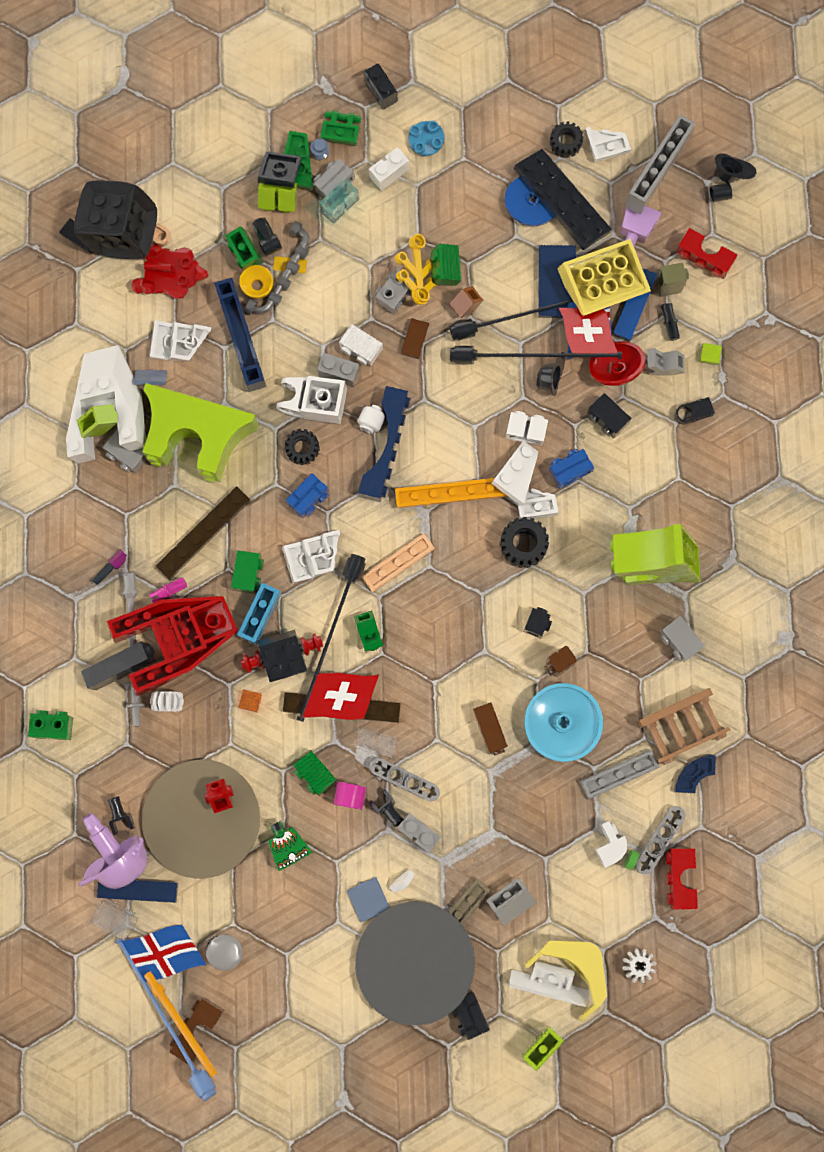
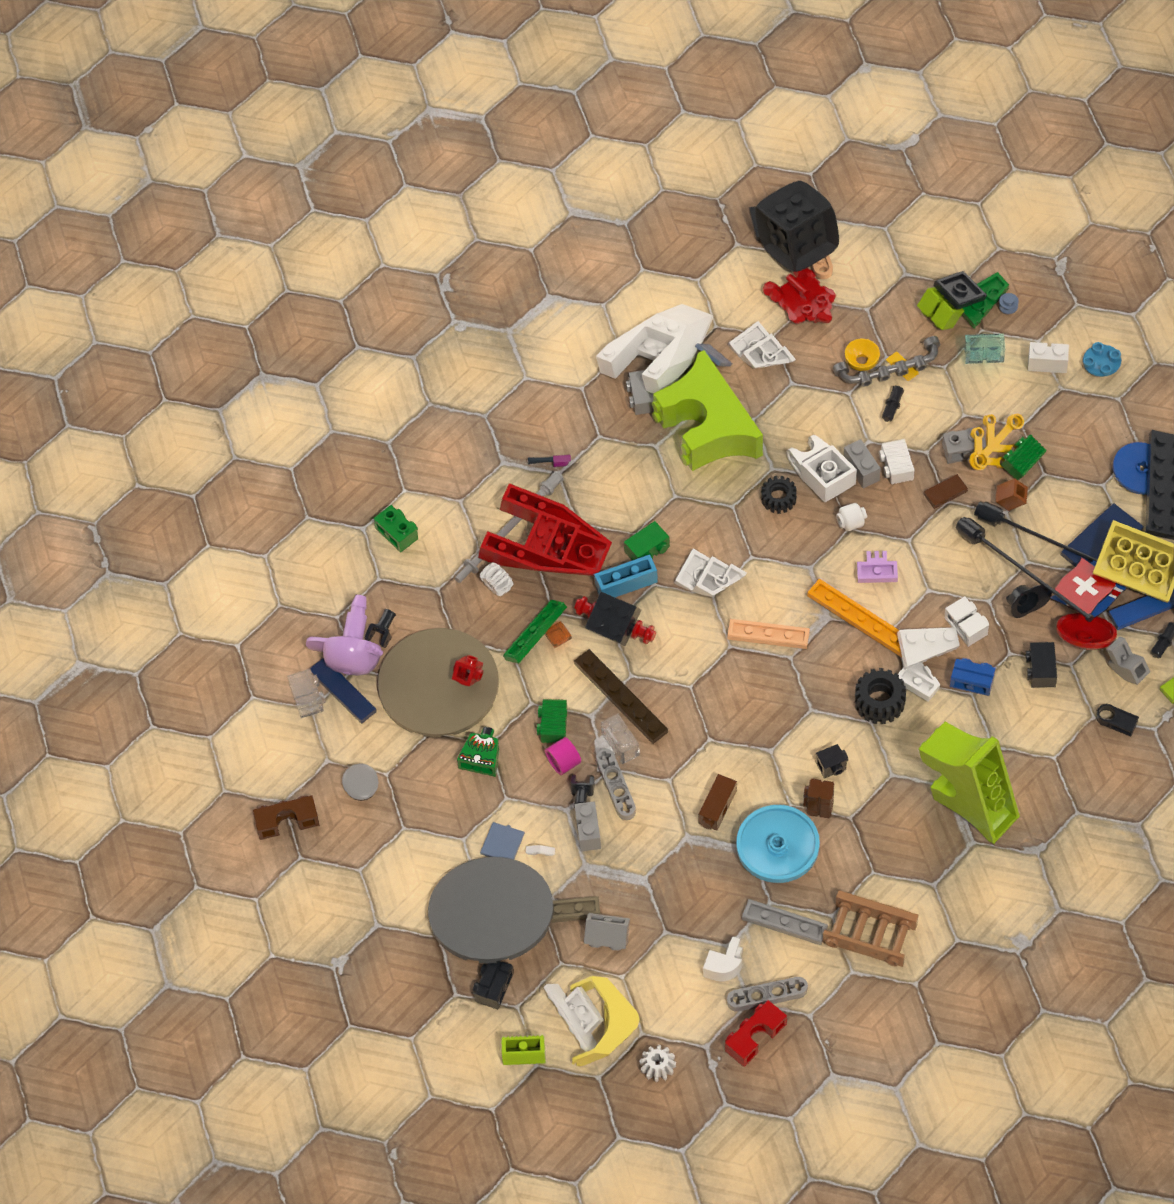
camera: 45 degrees right, 20 degrees down
lime piece [77,404,118,438] -> none
black brick [81,641,156,691] -> none
flag [116,925,217,1102] -> none
light orange bar [144,971,217,1078] -> none
dark pink axle [149,578,187,603] -> none
dark brown plate [156,486,251,580] -> none
dark blue arch [214,277,267,392] -> none
green brick [225,226,264,269] -> none
black piece [251,217,282,256] -> none
blue brick [285,473,329,518] -> none
red flag [296,554,380,722] -> none
light grey brick [313,159,355,204] -> none
green plate [320,110,362,146] -> none
green brick [354,610,383,652] -> none
dark blue arch [358,386,411,502] -> none
black brick [363,63,398,110] -> none
bright green tile [624,849,639,870] -> none
light grey brick [660,616,705,662] -> none
dark blue tile [674,755,716,794] -> none
none -> green tile [503,600,567,664]
none -> lavender hinge [857,551,898,583]
none -> black axle [882,386,904,422]

